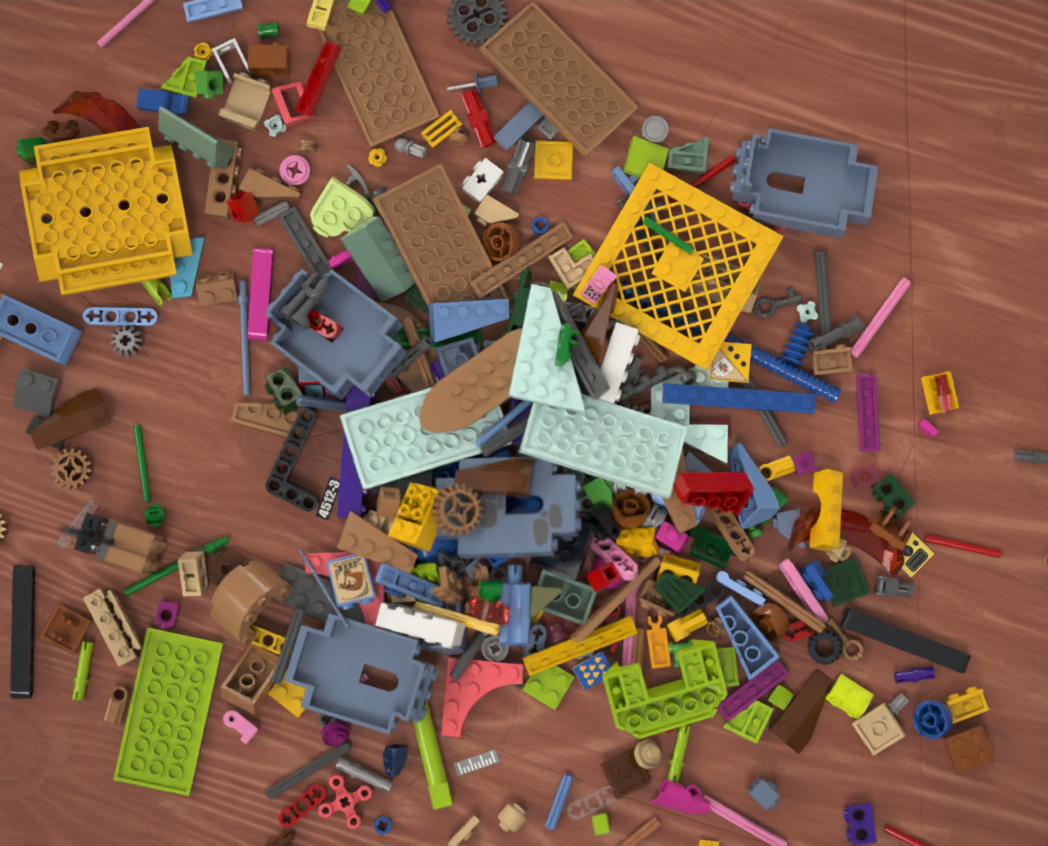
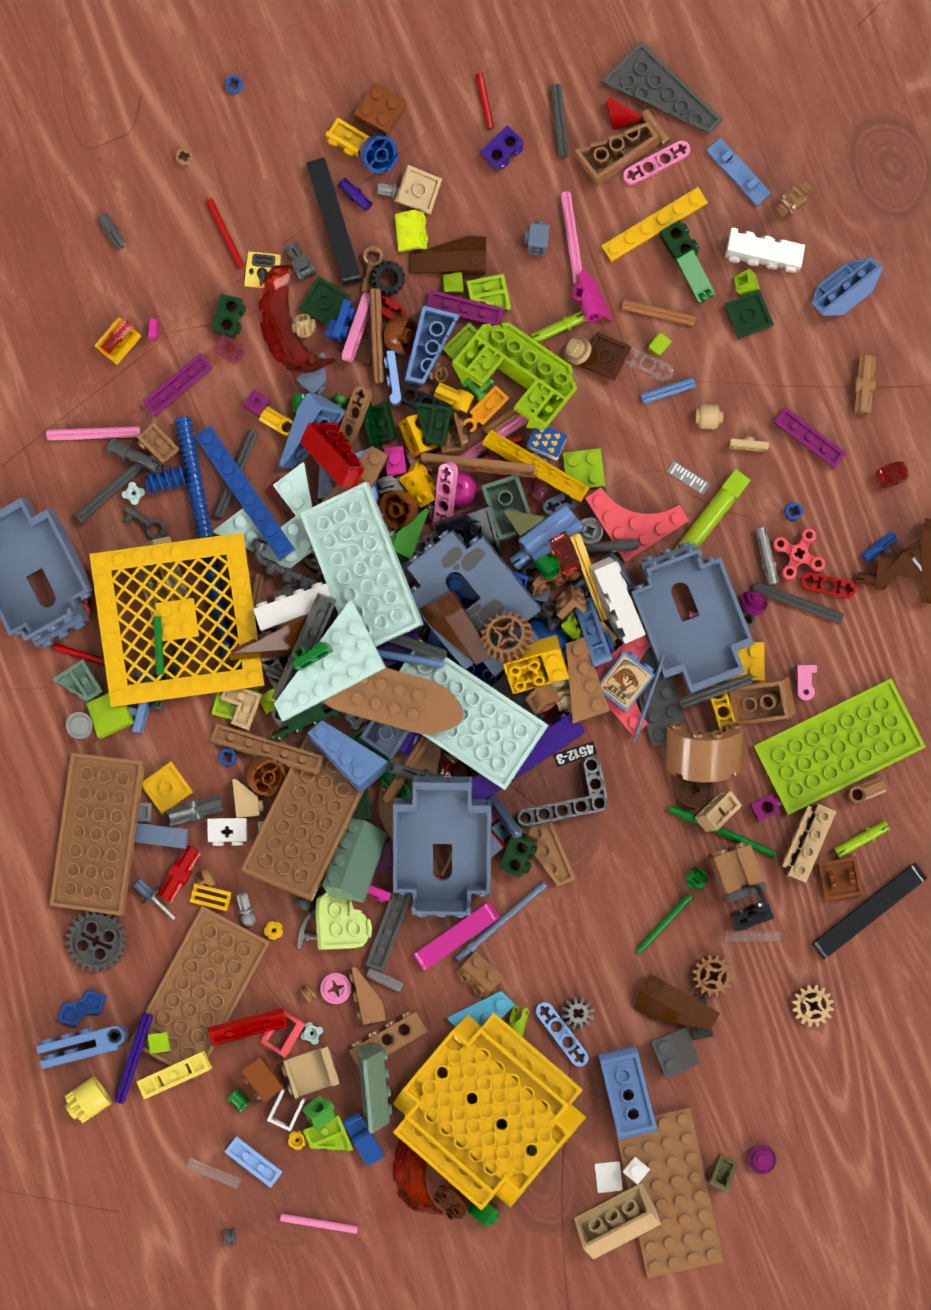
camera: 125 degrees left, 0 degrees up
red brick [226,192,260,223] -> none
dark grey piece [279,273,330,331] -> none
red beam [297,304,342,338] -> none
dark blue rock [383,744,408,778] -> none
bright pink leg [581,266,617,304] -> none
red brick [586,561,621,592] -> none
black piece [587,503,621,541] -> none
tile [710,342,752,383] -> none
yellow arch [810,469,843,551] -> none
dark orange plate [869,506,913,551] -> none

